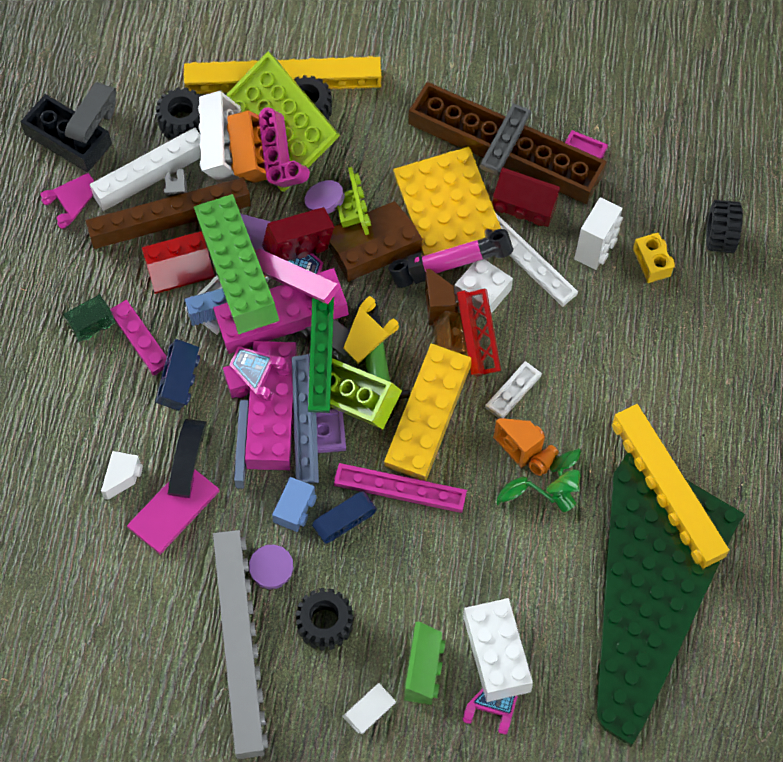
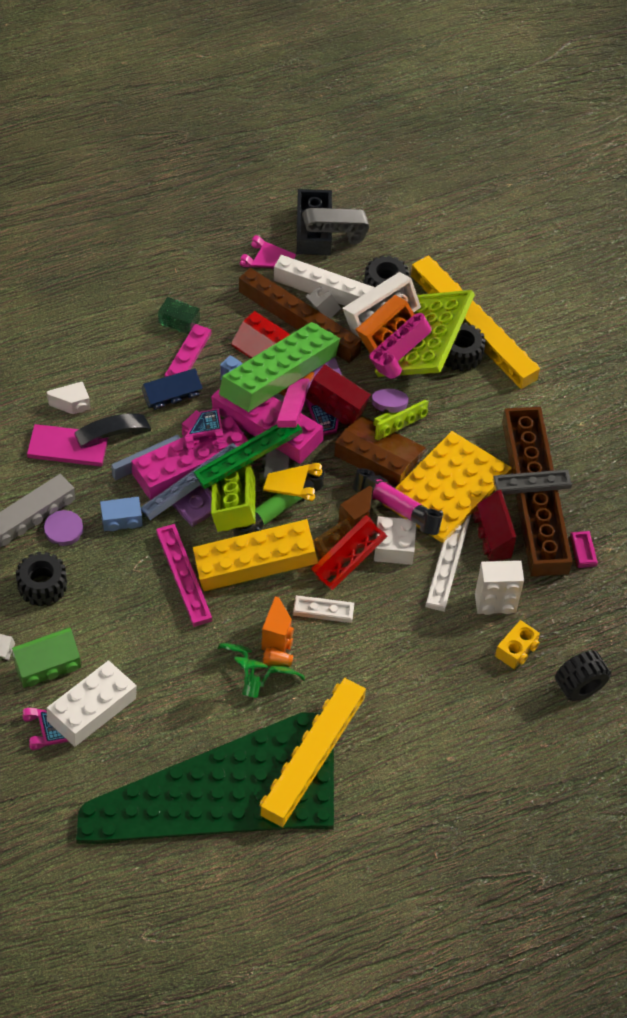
camera: 55 degrees right, 10 degrees down
dark blue beam [312,491,377,544] -> none

